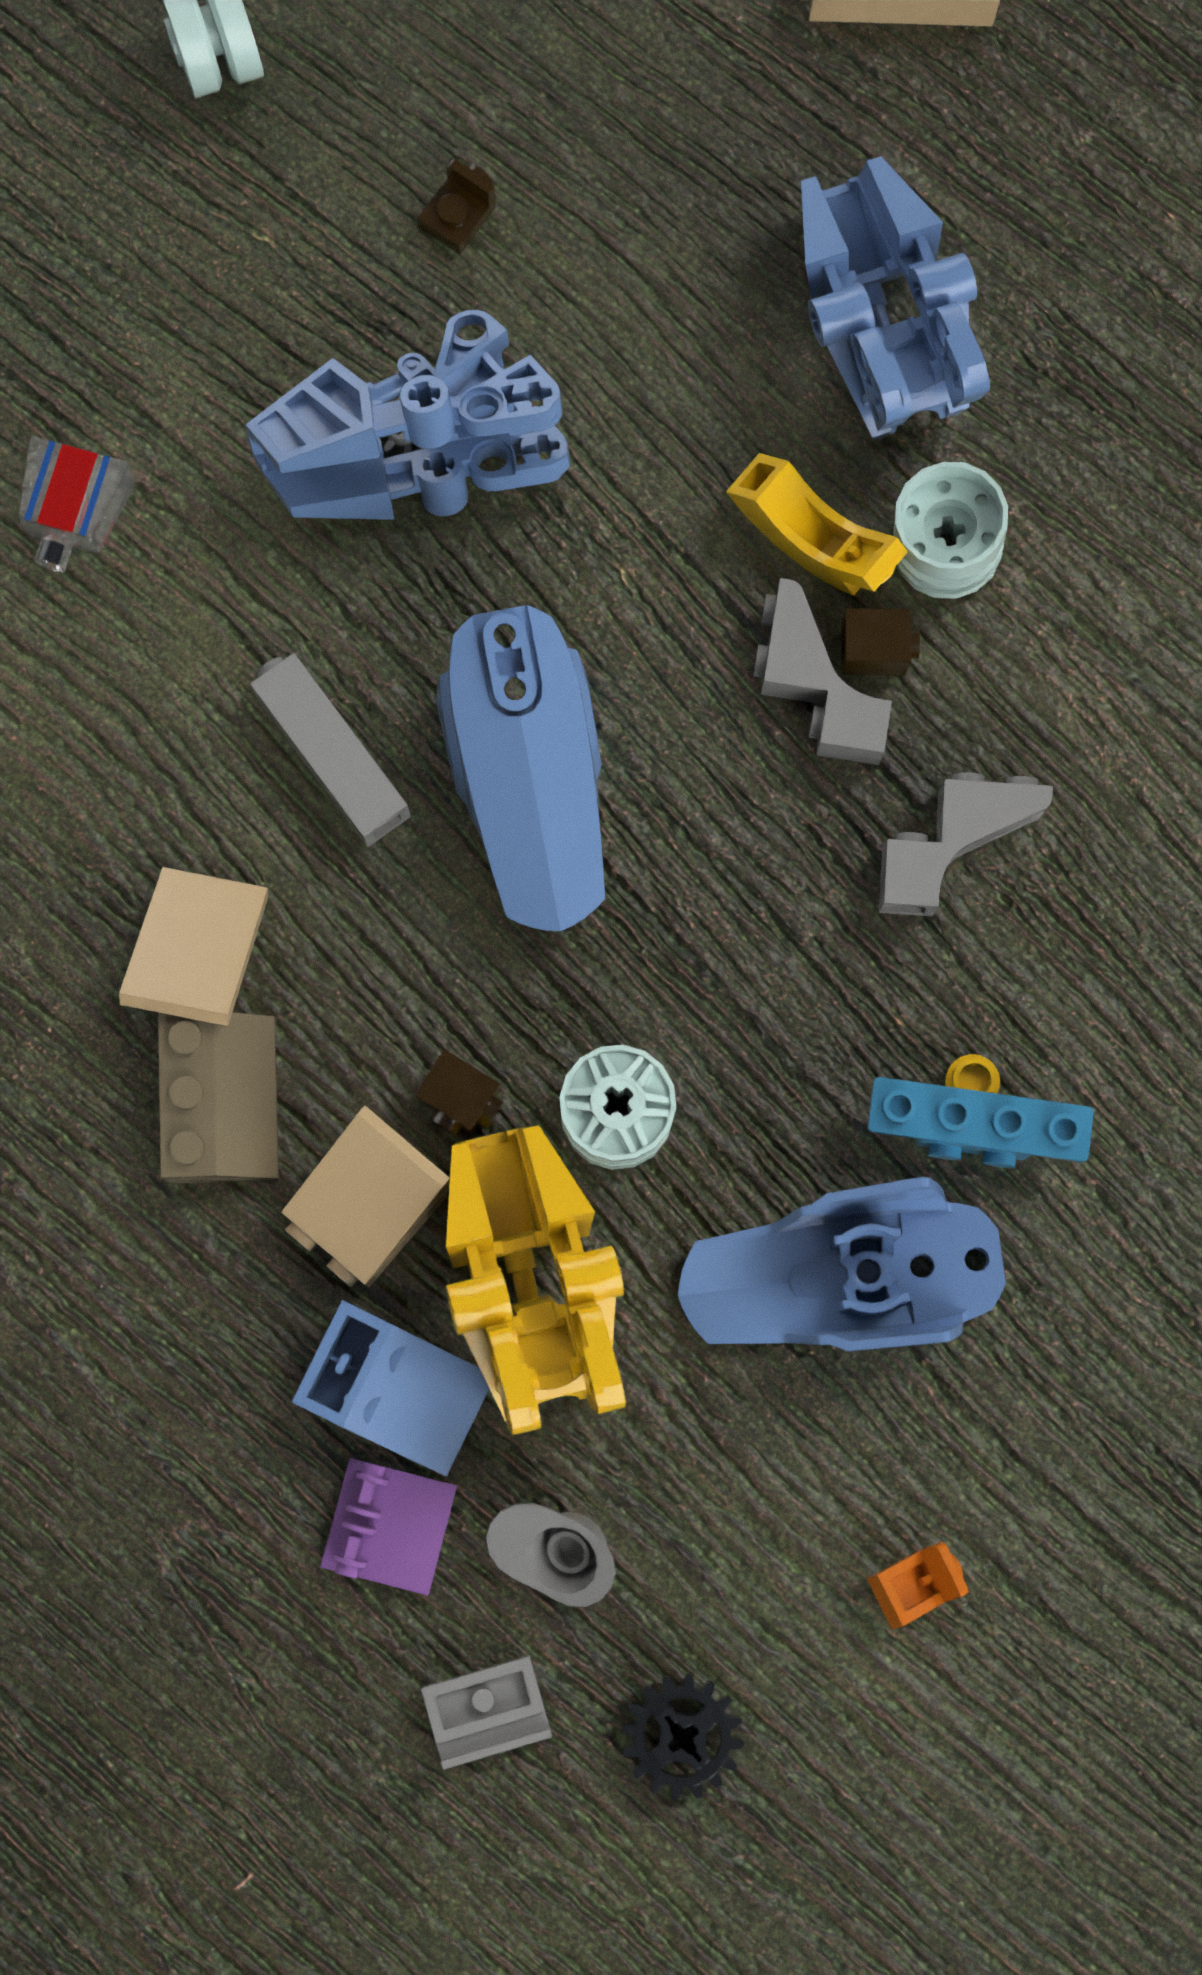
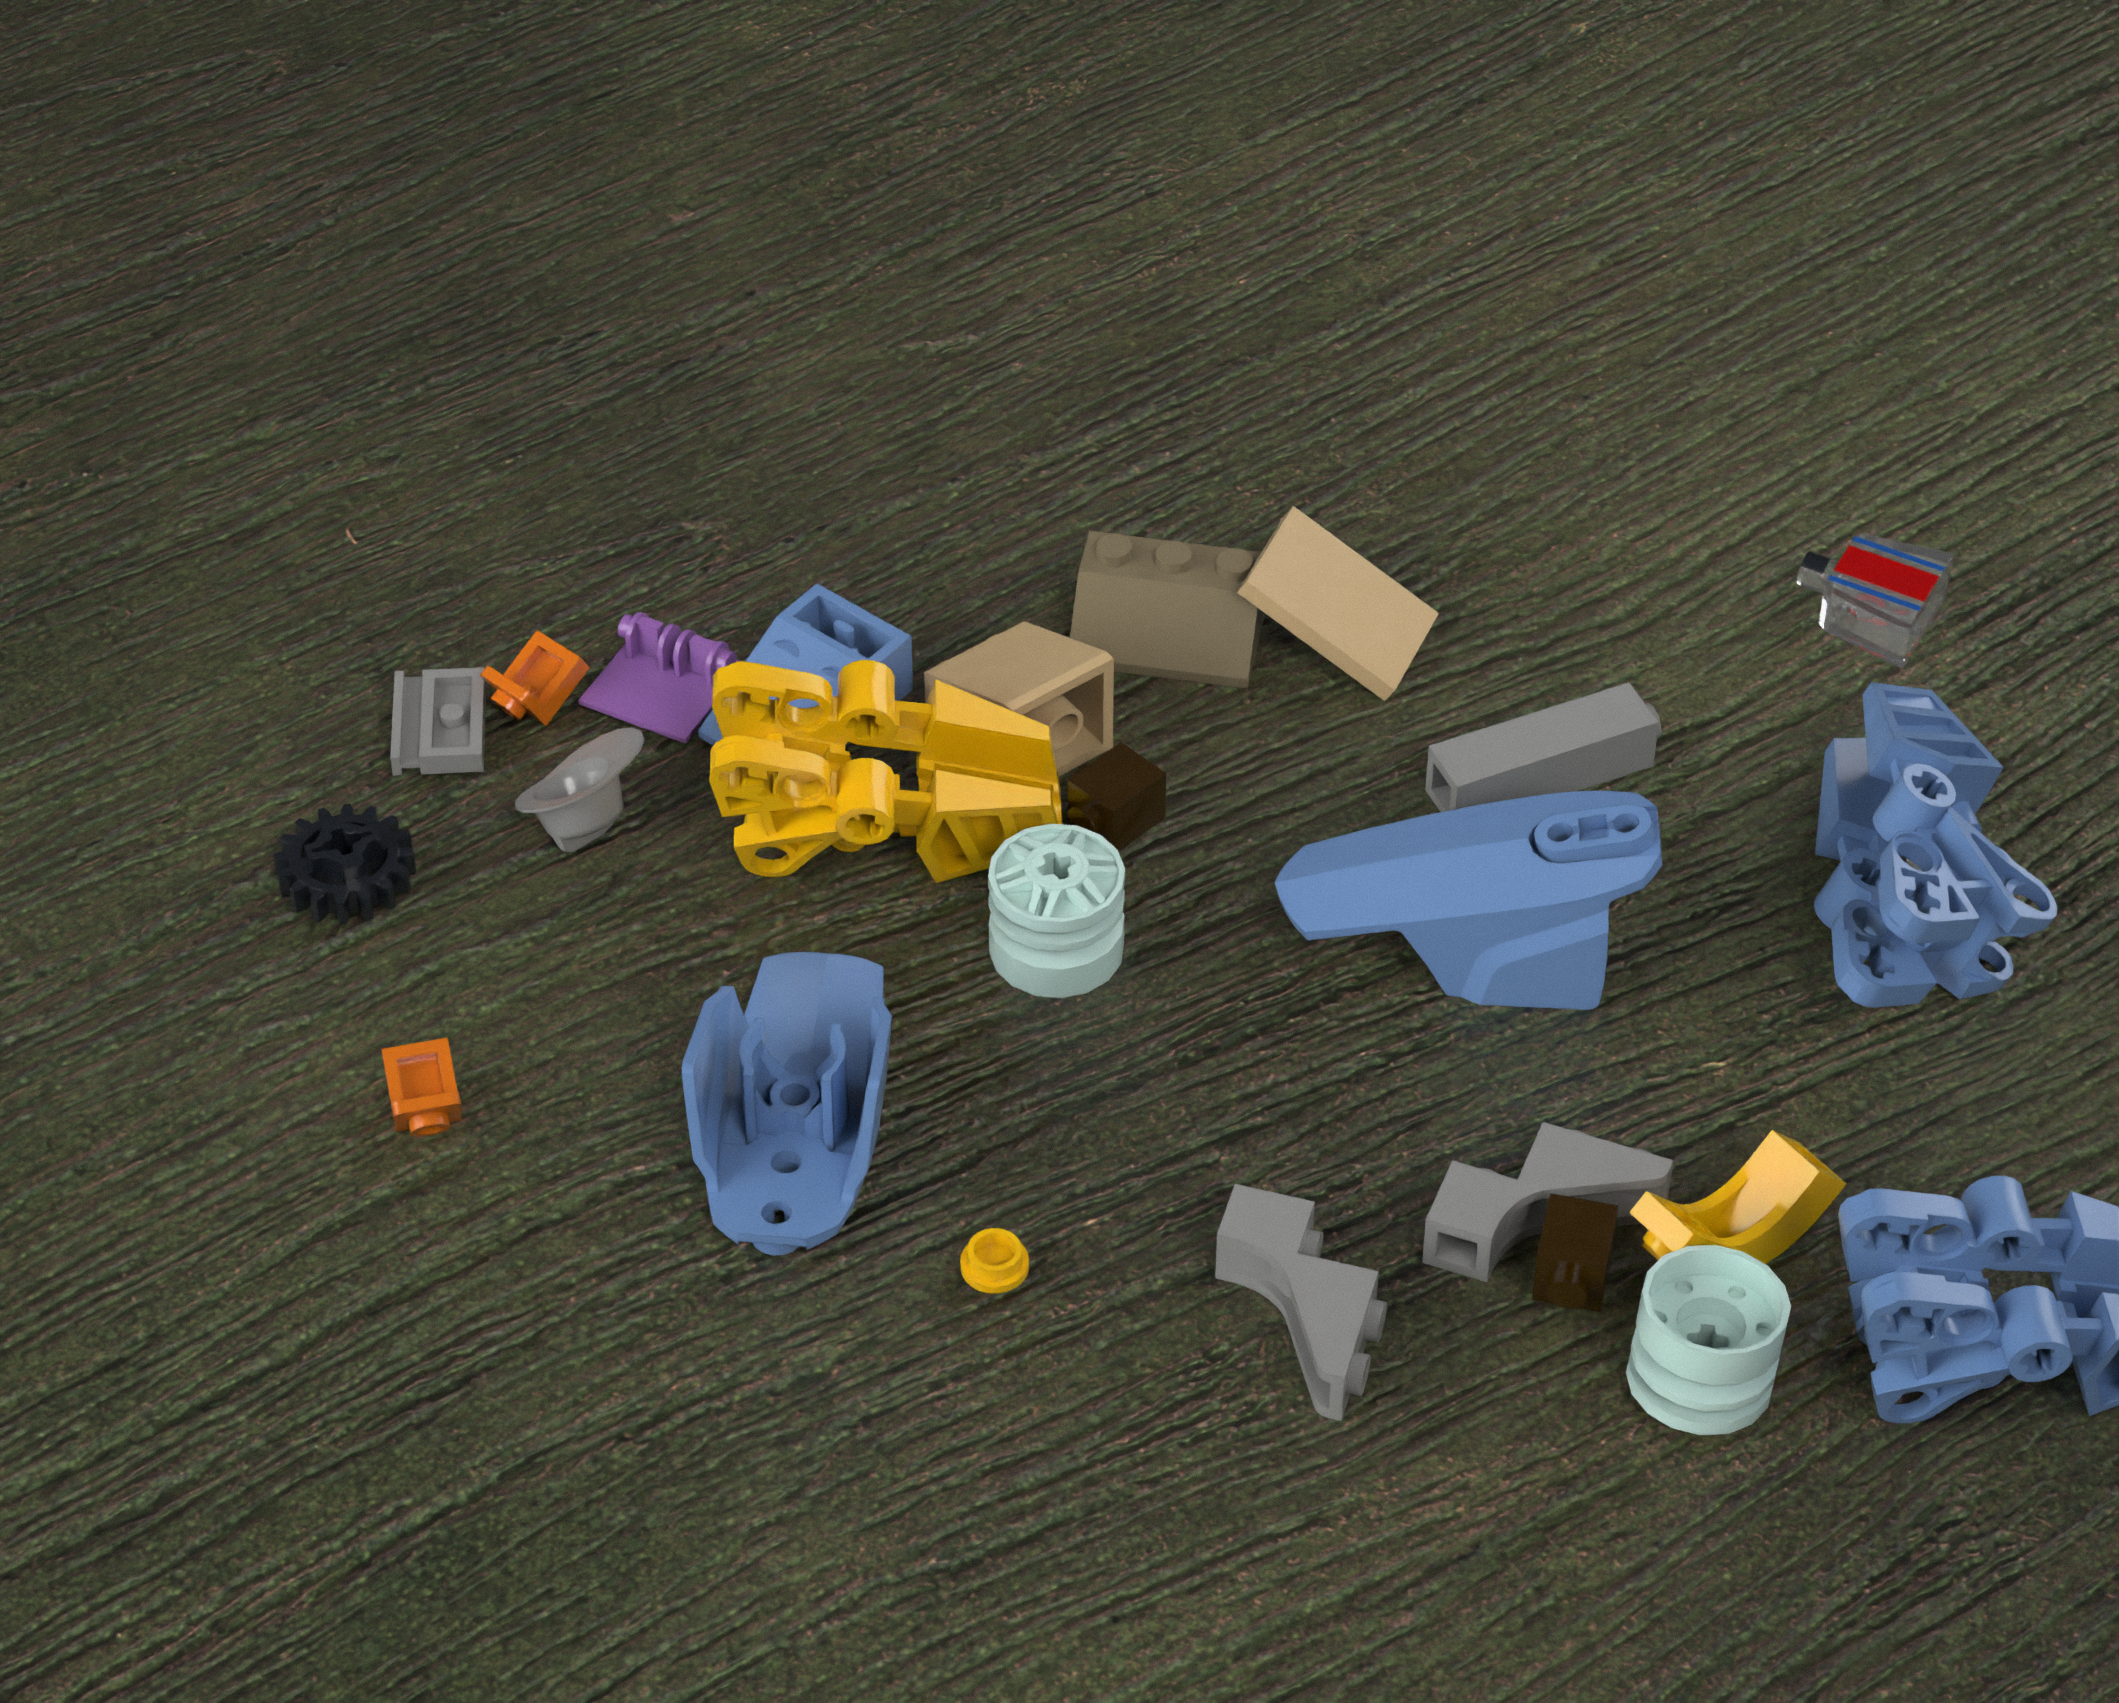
camera: 105 degrees right, 35 degrees down
dark azure bracket [867,1077,1094,1168] -> none
none -> orange bracket [480,630,590,726]

